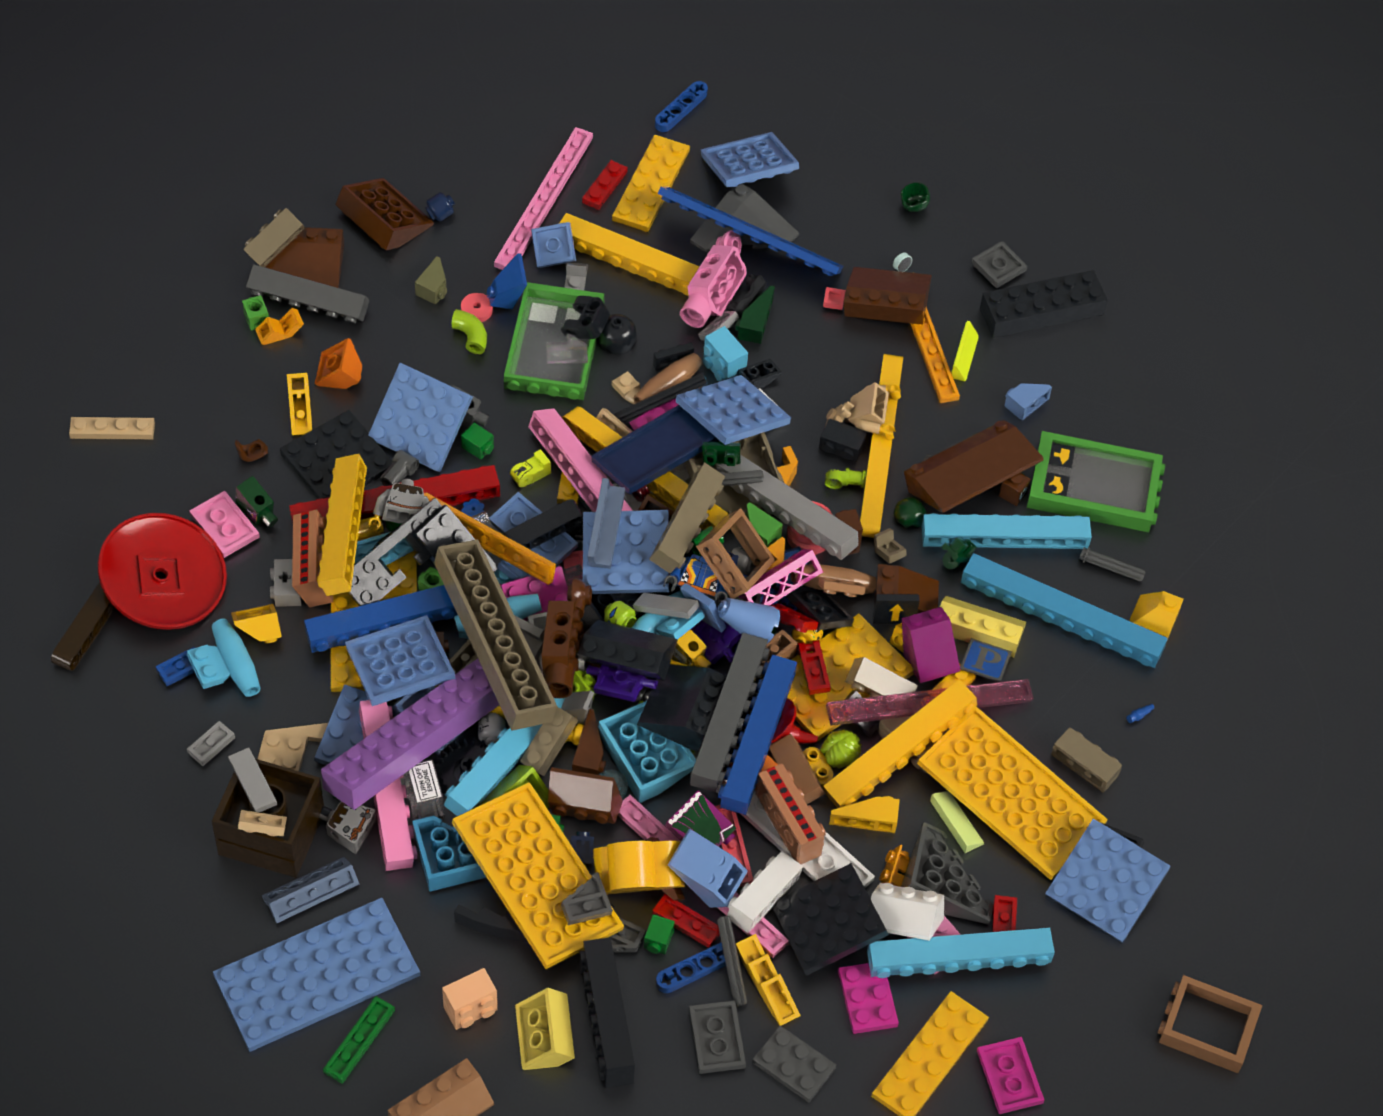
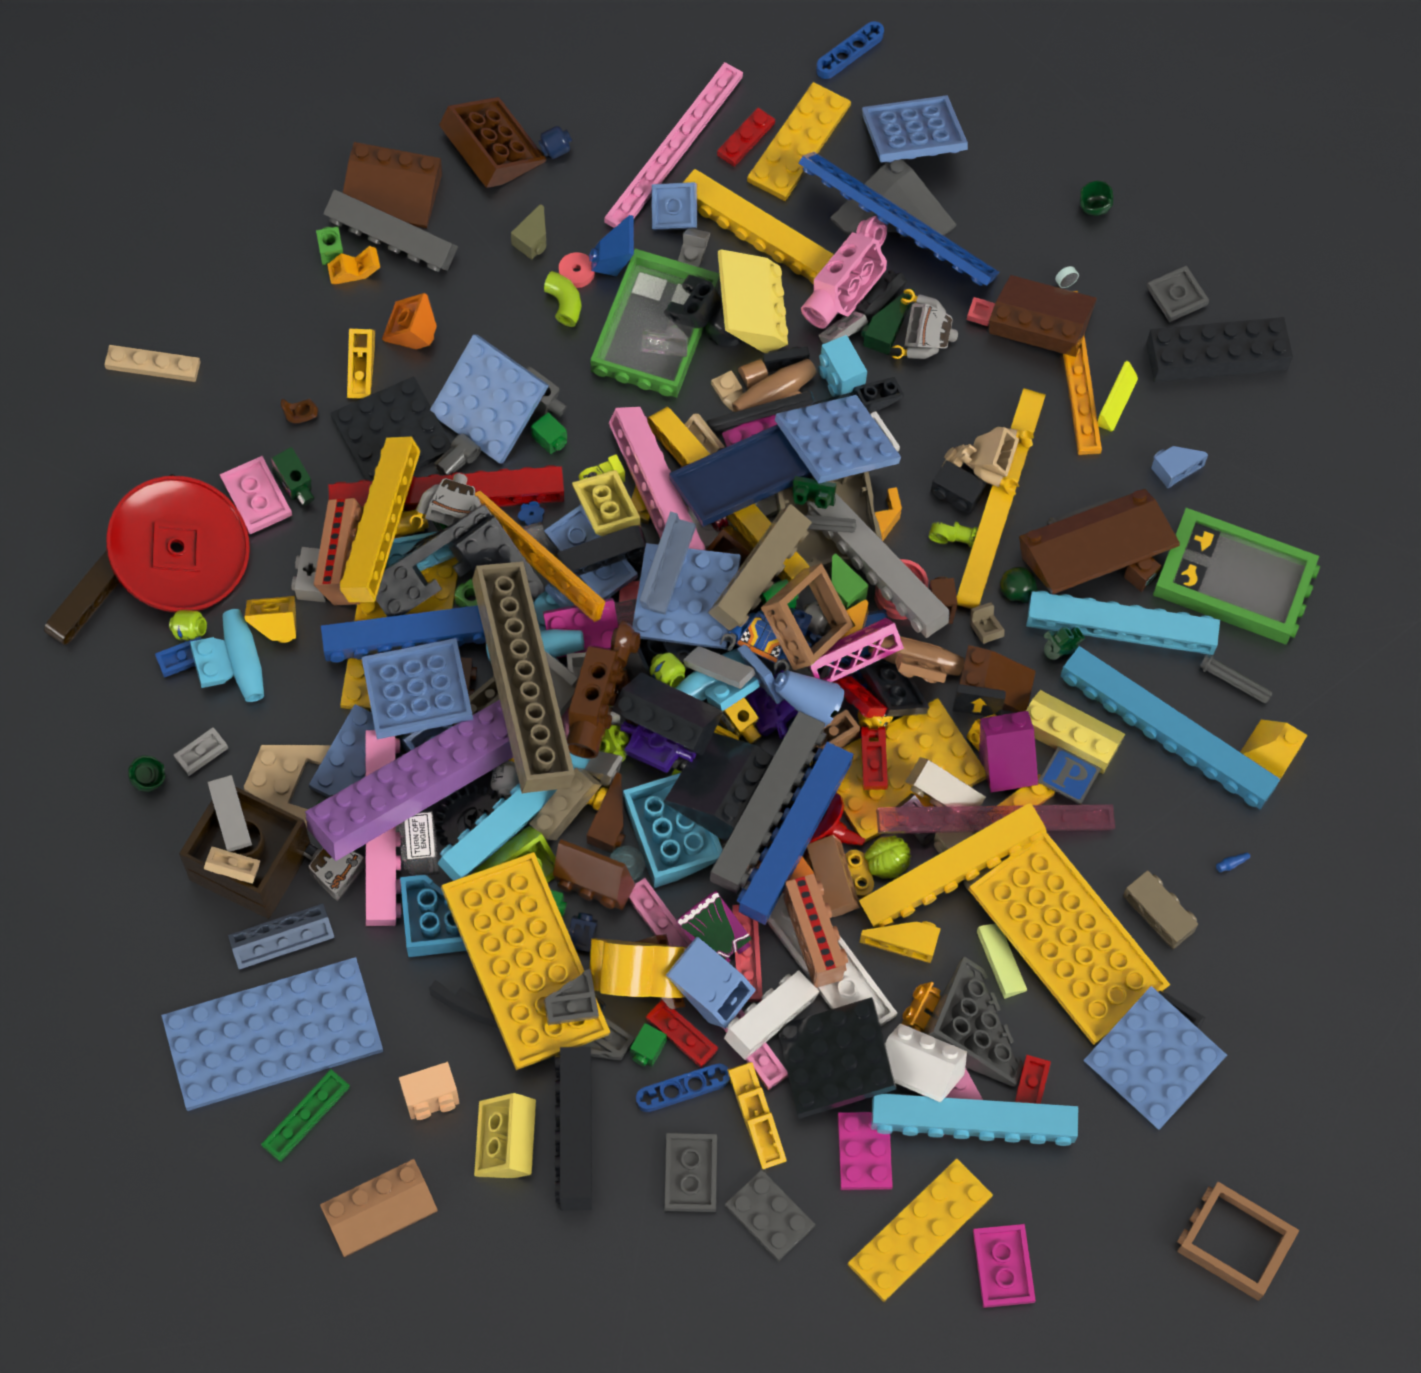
camera: 10 degrees right, 10 degrees up
dark tan brick [243,208,305,267] -> none
dark grey axle [717,916,747,1006] -> none
none -> dark green hair [128,755,166,792]
none -> lime head [169,610,207,641]
none -> light yellow slope [572,470,641,536]
none -> light yellow slope [718,249,788,353]
none -> medium nougat brick [738,359,768,389]
none -> light grey torso [891,289,958,359]

